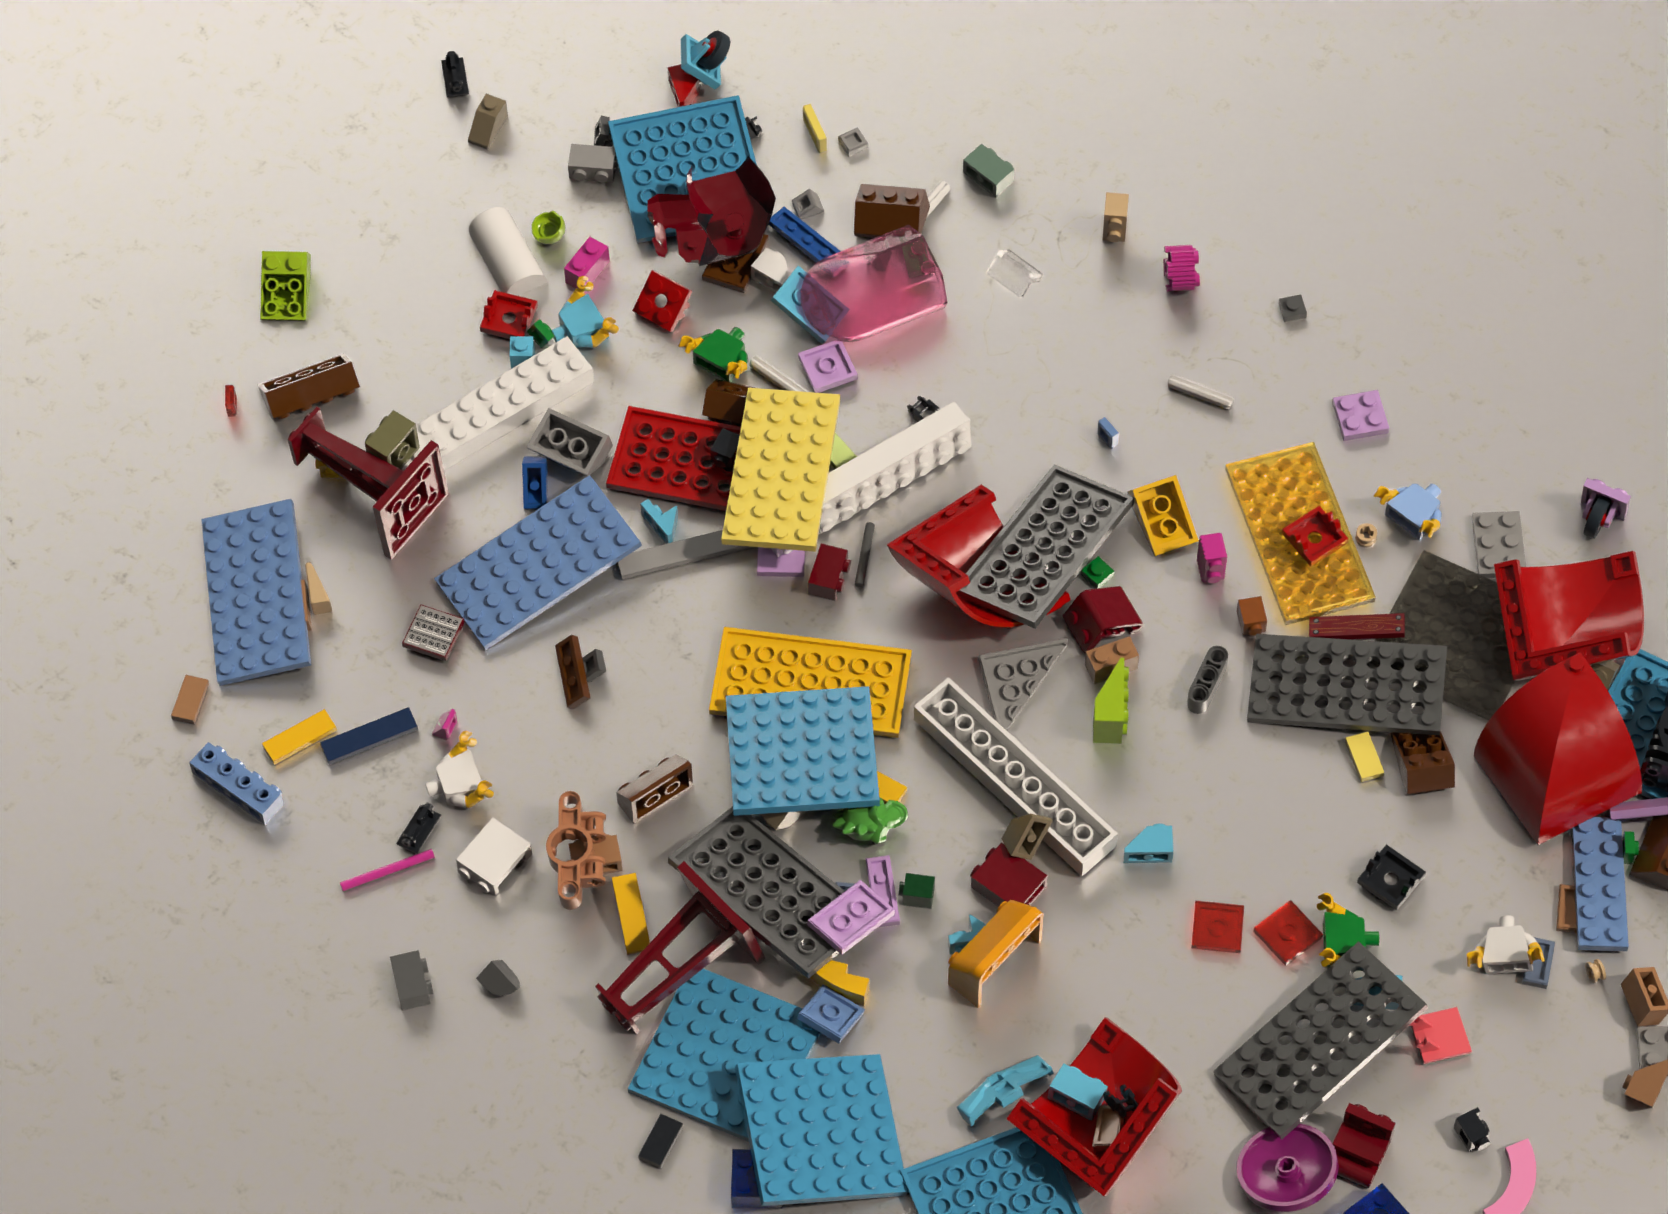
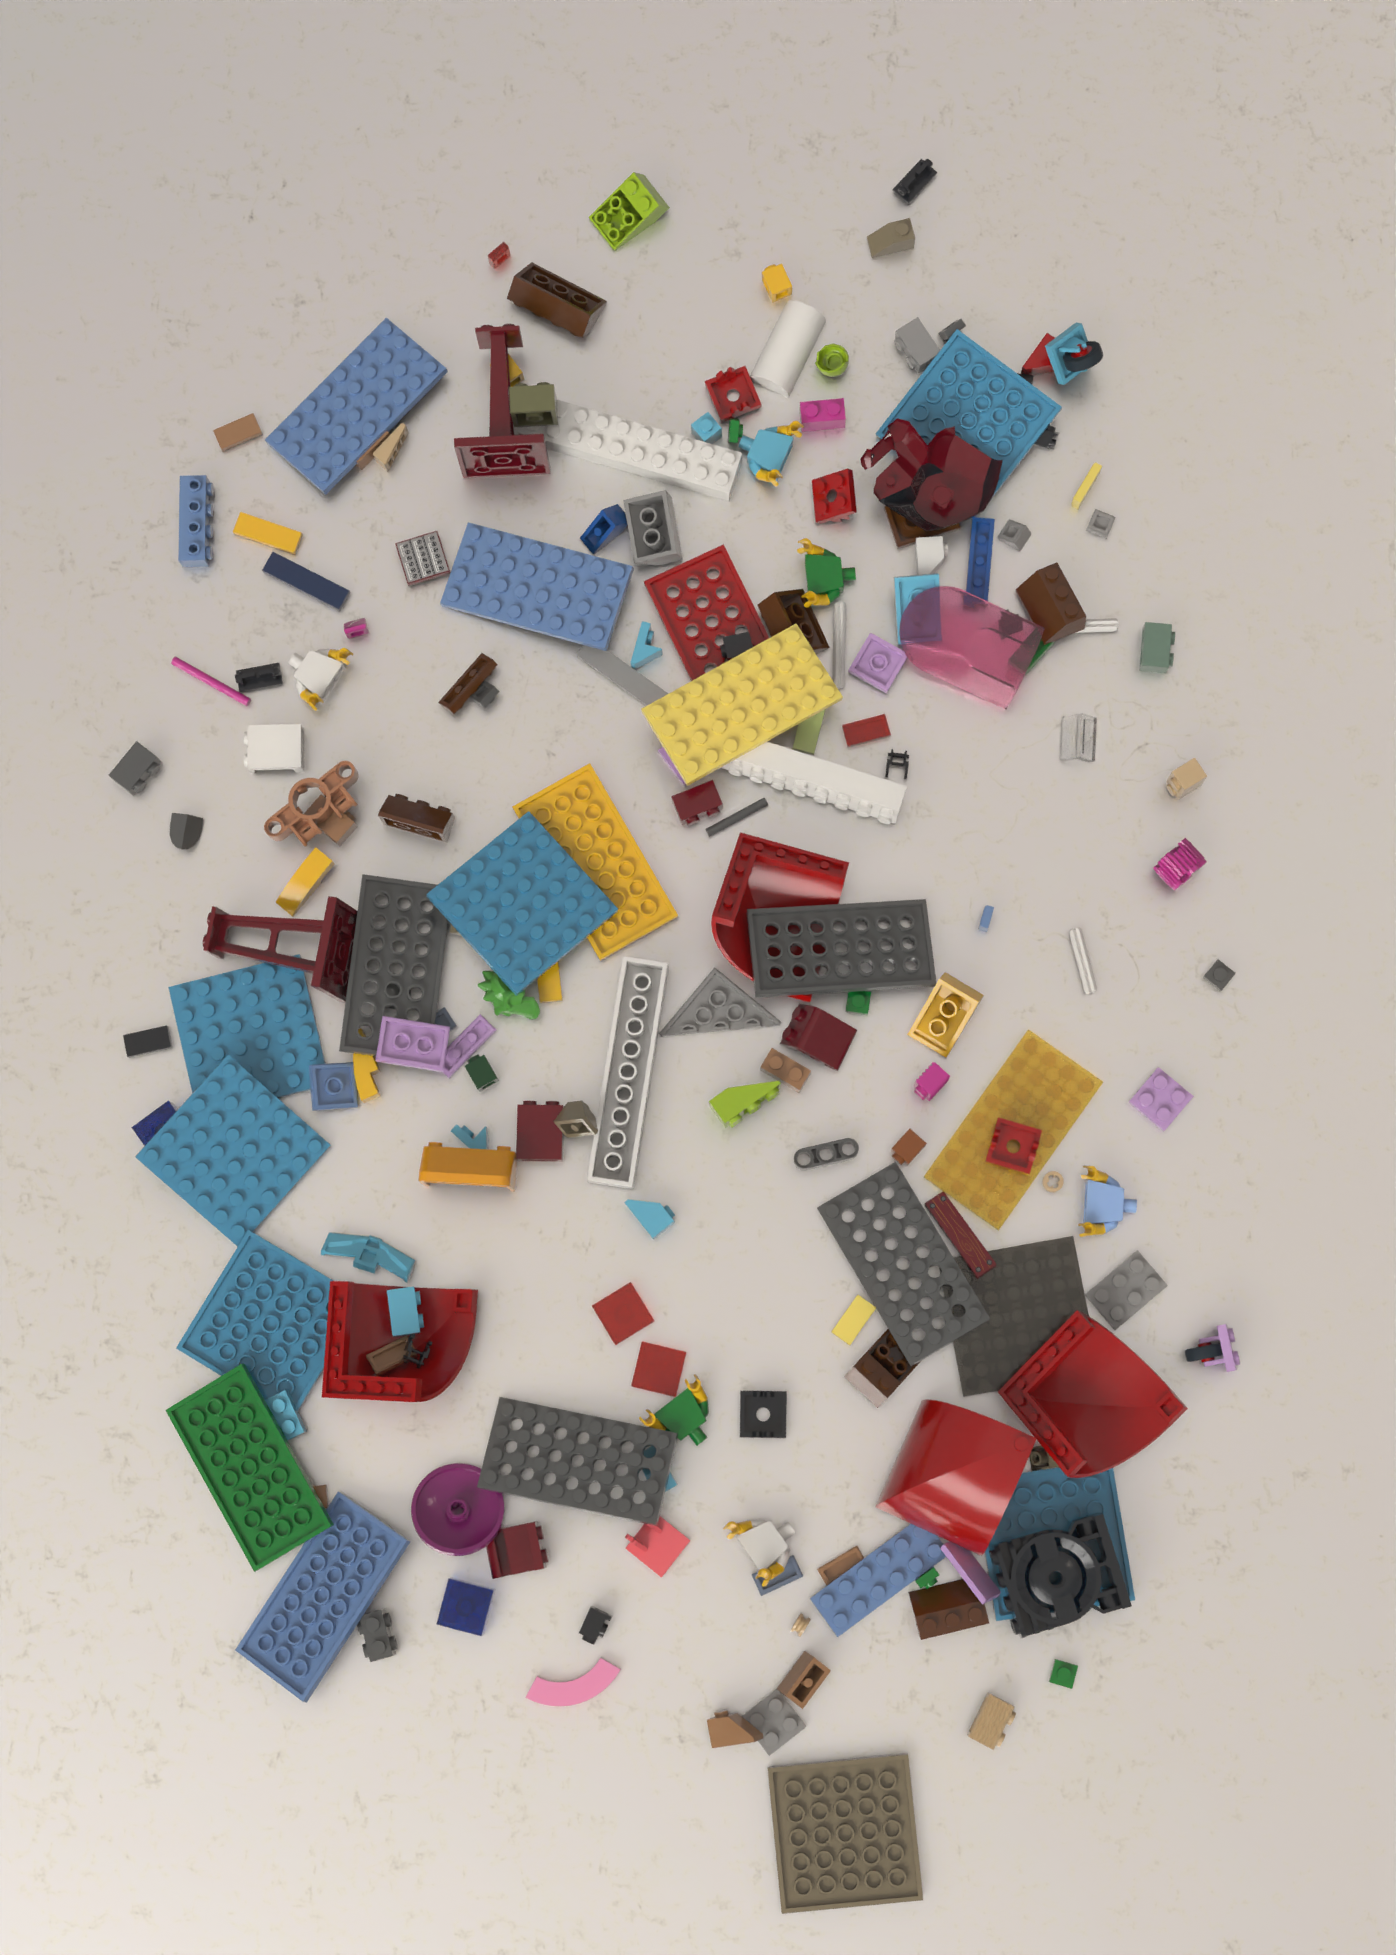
camera: 60 degrees right, 20 degrees up
none -> yellow brick [762,263,792,303]
none -> clear red tile [842,714,891,748]

